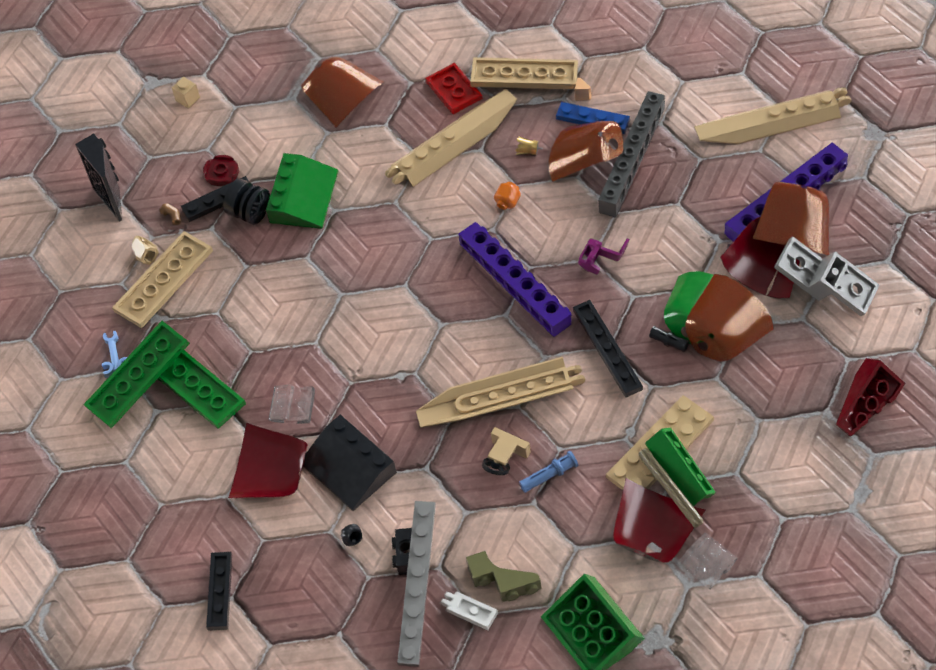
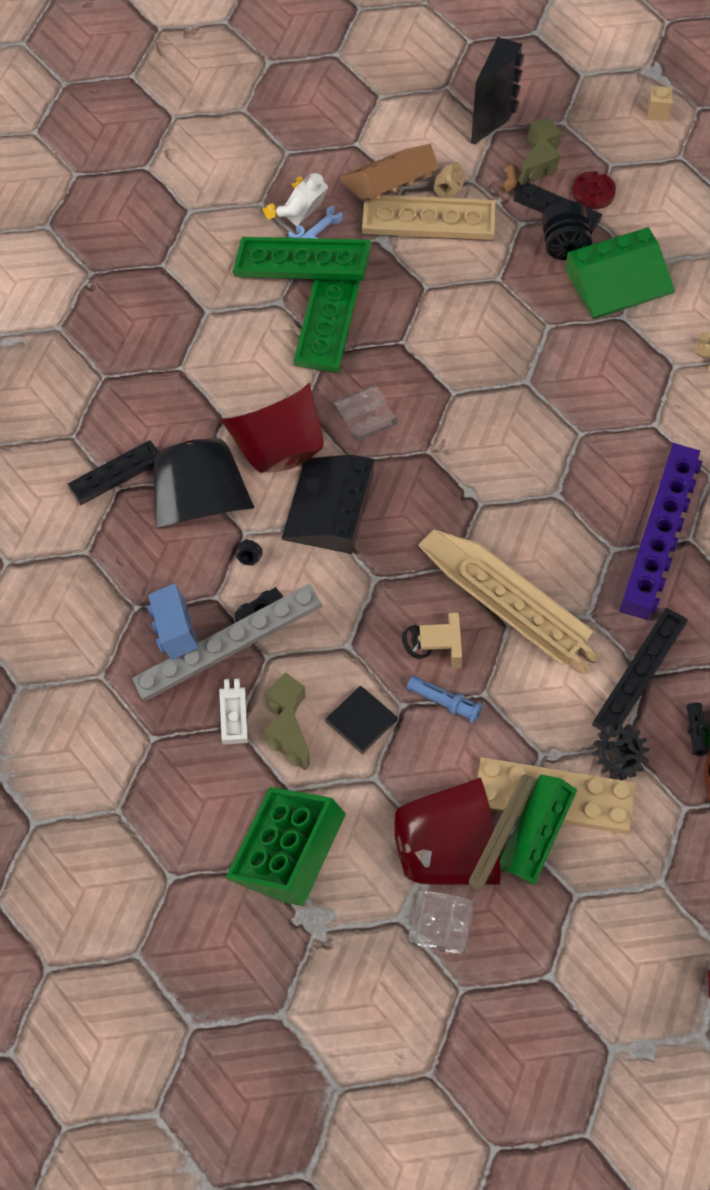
camera: 50 degrees right, 5 degrees up
none -> medium blue brick [147,583,199,660]
none -> black piece [154,438,255,528]
none -> white torso [262,173,328,227]
none -> black tile [325,685,398,755]
none -> medium nougat slope [340,143,439,201]
none -> olive arch [518,117,563,185]
none -> black gear [592,723,650,780]

